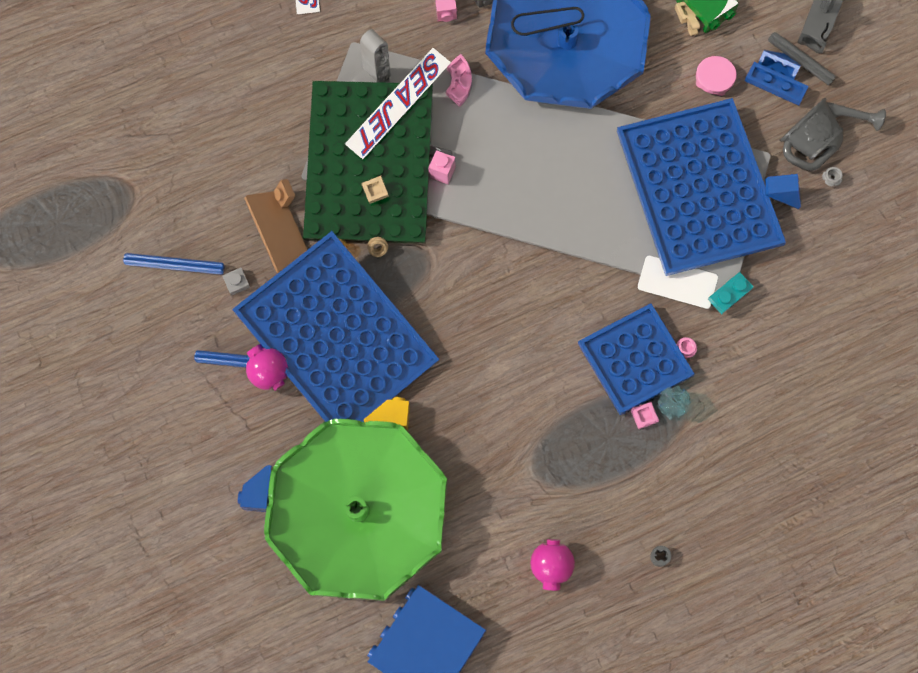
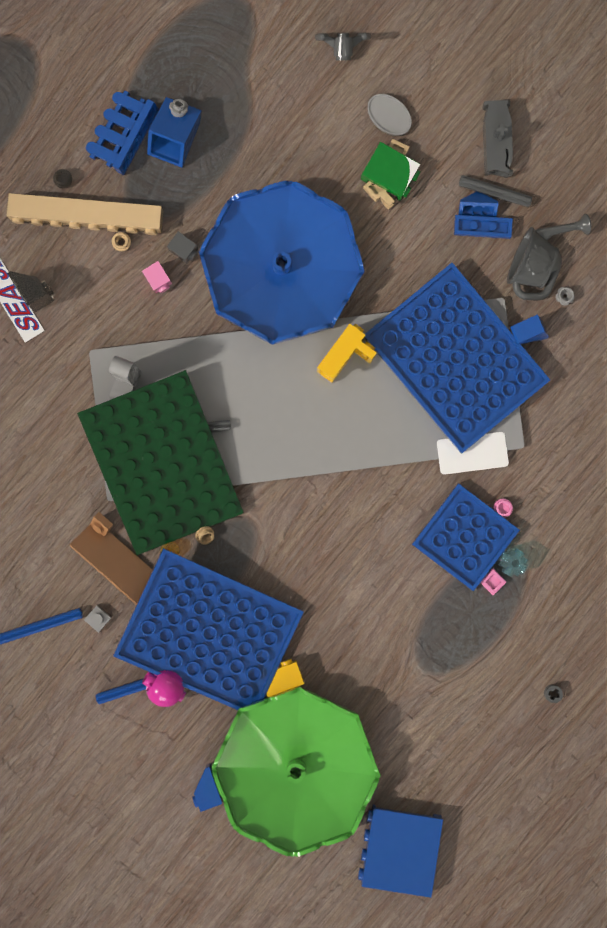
camera: 30 degrees left, 15 degrees up
sticker [345,48,451,159] -> none
tan plate [362,176,389,204] -> none
bright pink brick [429,150,456,184] -> none
bright pink tile [446,54,472,107] -> none
black piece [511,7,584,36] -> none
dark pink brick [530,539,575,591] -> none
bright pink tile [696,56,736,96] -> none
teal plate [708,272,754,315] -> none
none -> yellow brick [317,324,376,383]

